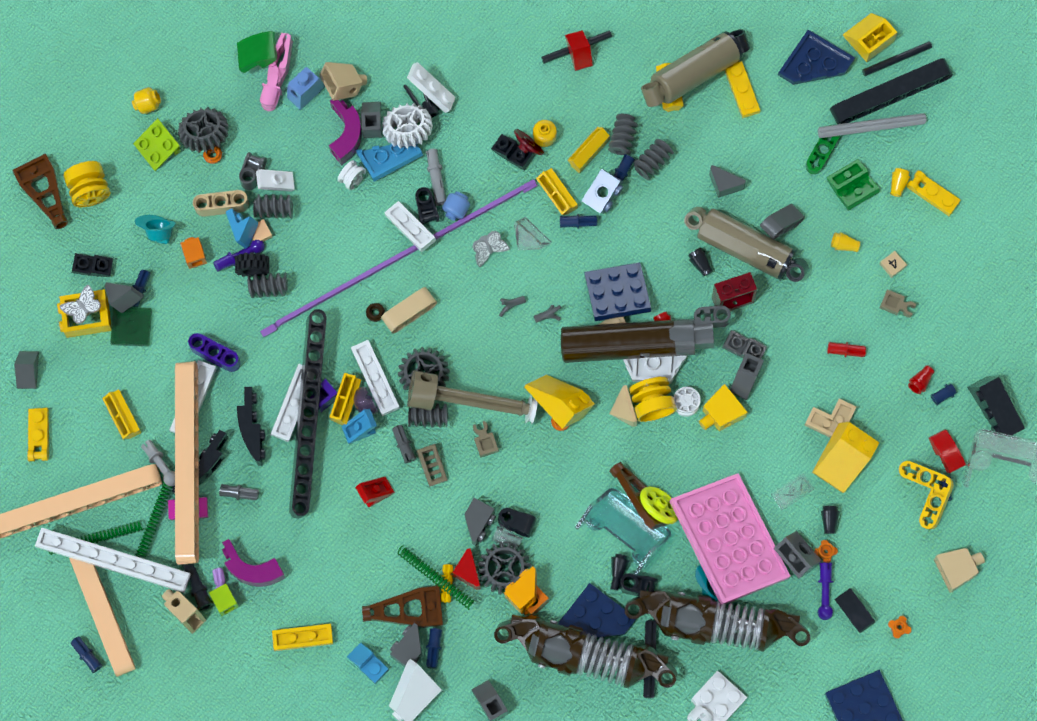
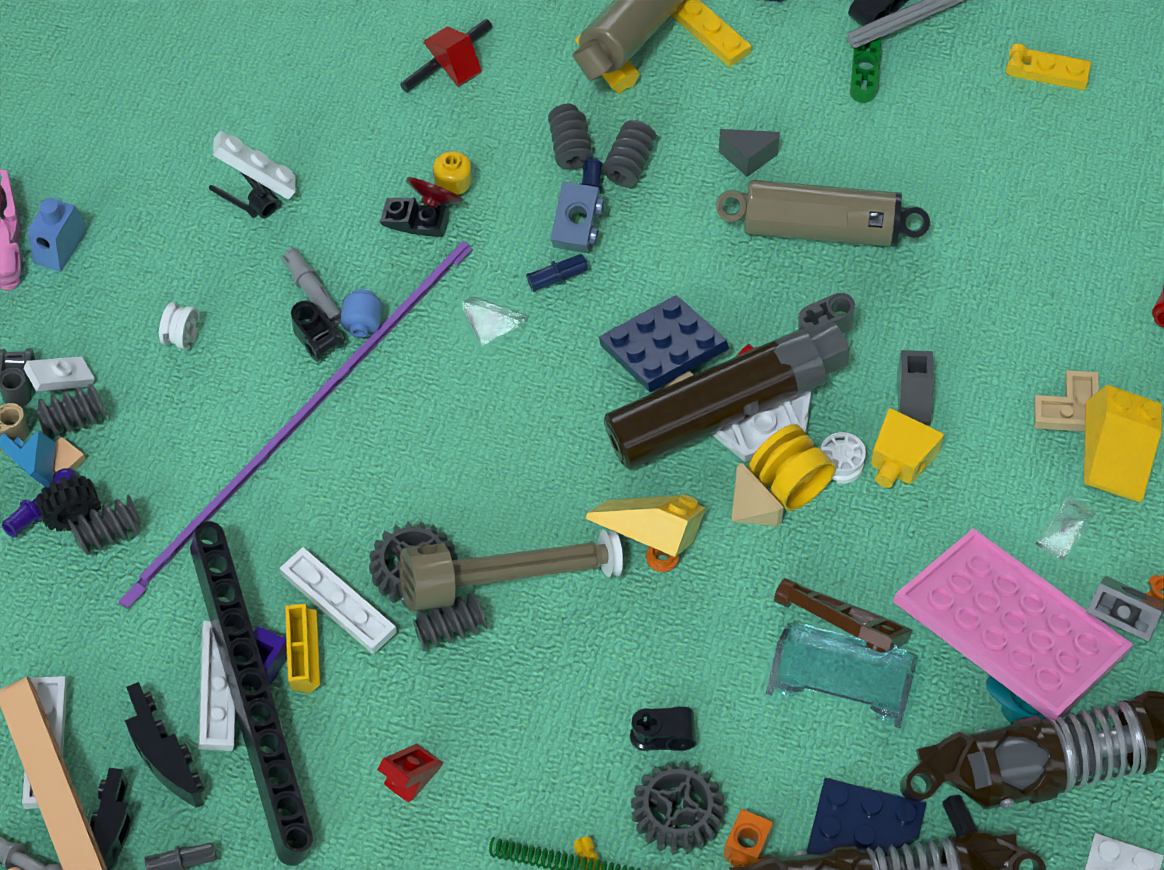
camera: 25 degrees left, 15 degrees down
dark purple beam [188,333,241,372] -> none
tan torso [319,62,367,101] -> none
magenta arch [329,99,362,166] -> none
dark azure slope [341,409,377,444] -> none
clear purple hair [353,387,378,415] -> none
dark azure wing [356,144,423,182] -> none
dark grey slope [361,101,382,138] -> none
dark brown plate [366,303,385,322] -> none
tan beam [381,287,437,334] -> none
white gear [382,103,433,149] -> none
white plate [384,201,436,252] -> none
dark grey axle [392,425,416,464] -> none
dark tan slope [416,444,448,487] -> none
red slope [452,548,481,590] -> none
dark grey slope [464,498,496,546] -> none
light grey animal [472,231,510,267] -> none
dark tan plate [473,421,499,458] -> none
clear cone [492,526,522,548] -> none
dark grey bar [499,296,526,317] -> none
light orange slope [504,566,537,614] -> none
dark grey bar [534,305,561,323] -> none
yellow piece [536,168,578,215] -> none
yellow piece [567,127,610,173] -> none
black cone [610,554,630,591] -> none
black piece [619,573,658,597] -> none
neon yellow plate [640,486,678,524] -> none
black cone [688,247,713,277] -> none
dark red window [712,272,757,315] -> none
dark grey slope [722,330,767,359] -> none
dark grey beam [760,203,805,240] -> none
black cone [821,506,840,534] -> none
green slope [826,159,880,211] -> none
red axle [827,342,866,357] -> none
yellow cone [831,232,860,252] -> none
tan tile [880,251,907,278] -> none
dark tan plate [880,289,916,318] -> none
yellow cone [890,168,910,197] -> none

